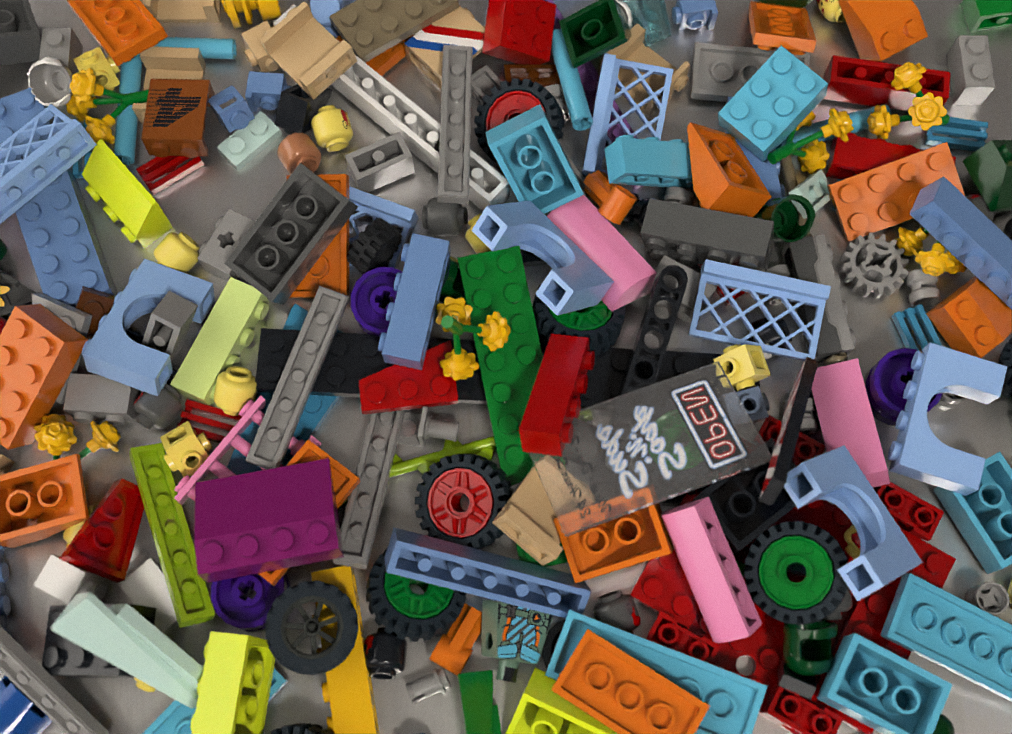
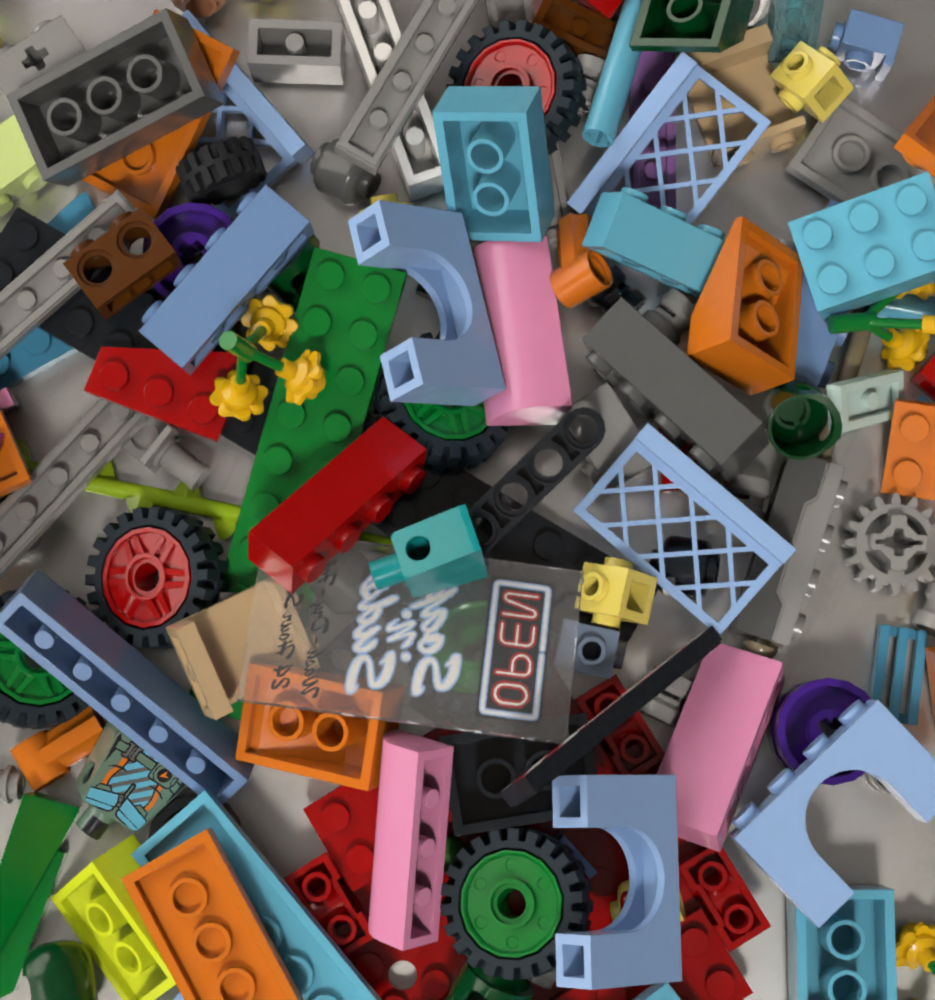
camera: 30 degrees right, 10 degrees up
dark grey head [593,590,641,634] -> none
none -> reddish brown brick [63,207,183,320]
none -> teal torso [368,504,488,597]
none -> light yellow brick [769,41,854,123]

